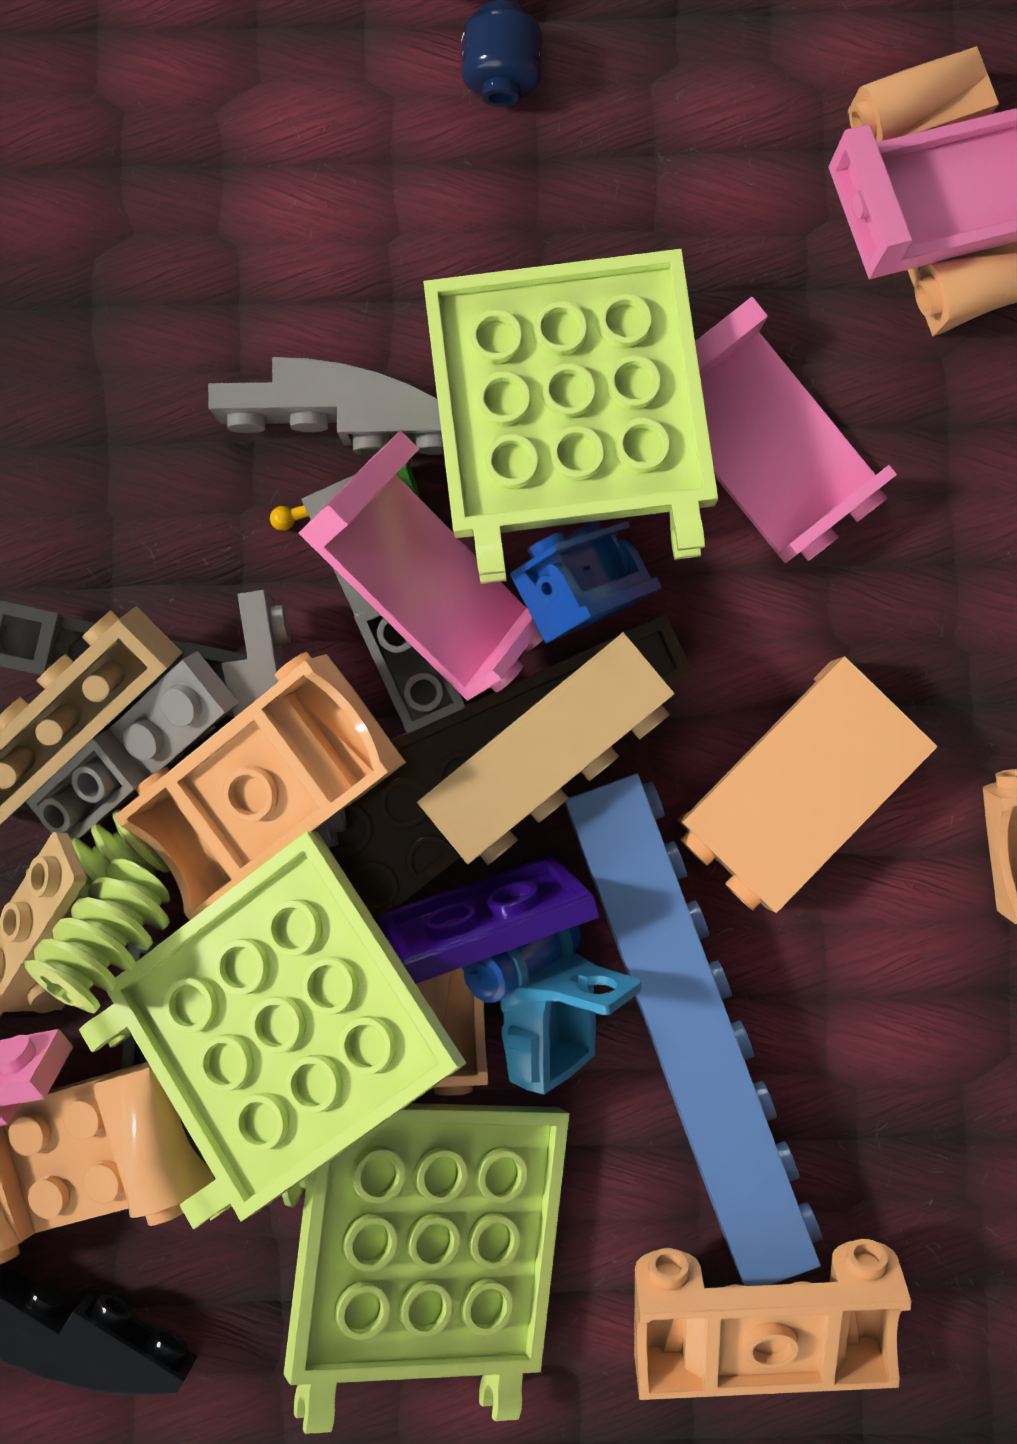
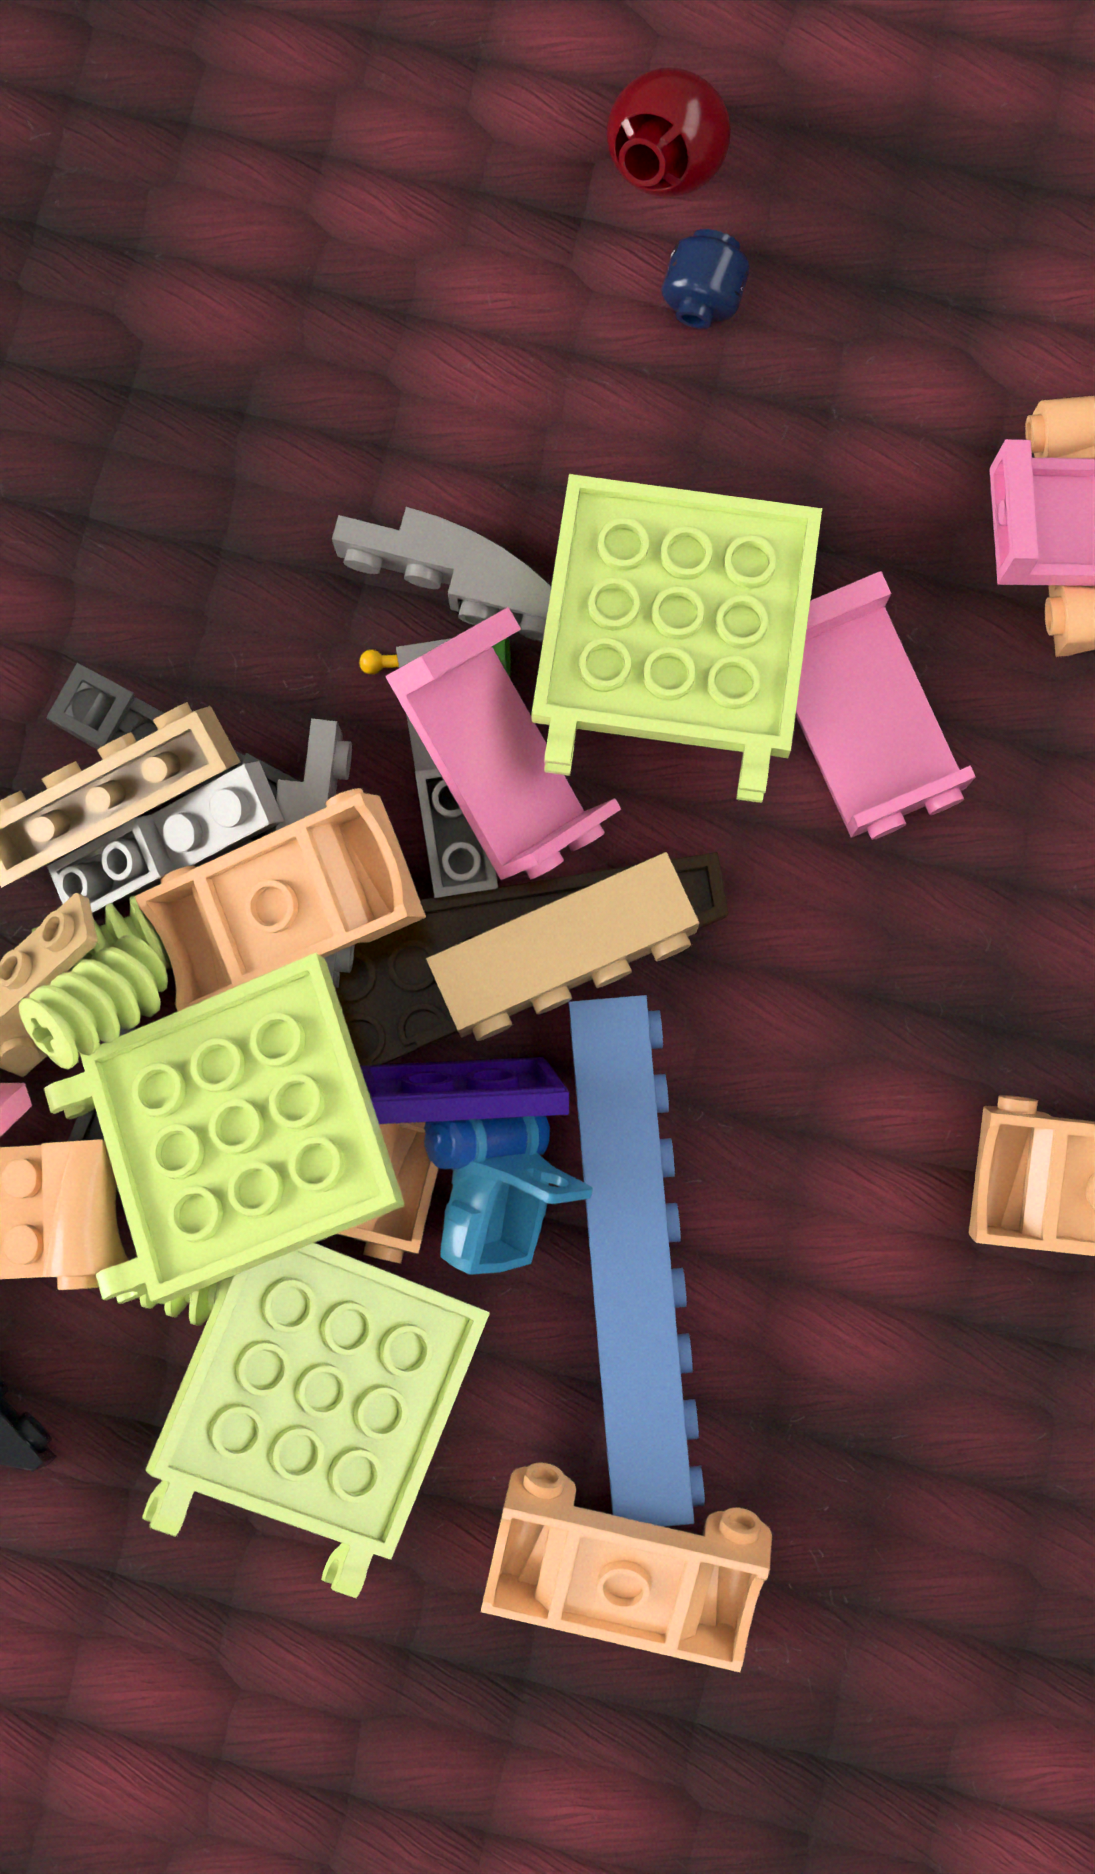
camera: 20 degrees right, 5 degrees down
blue hinge [510,521,662,643] -> none
light nougat panel [676,656,938,913] -> none

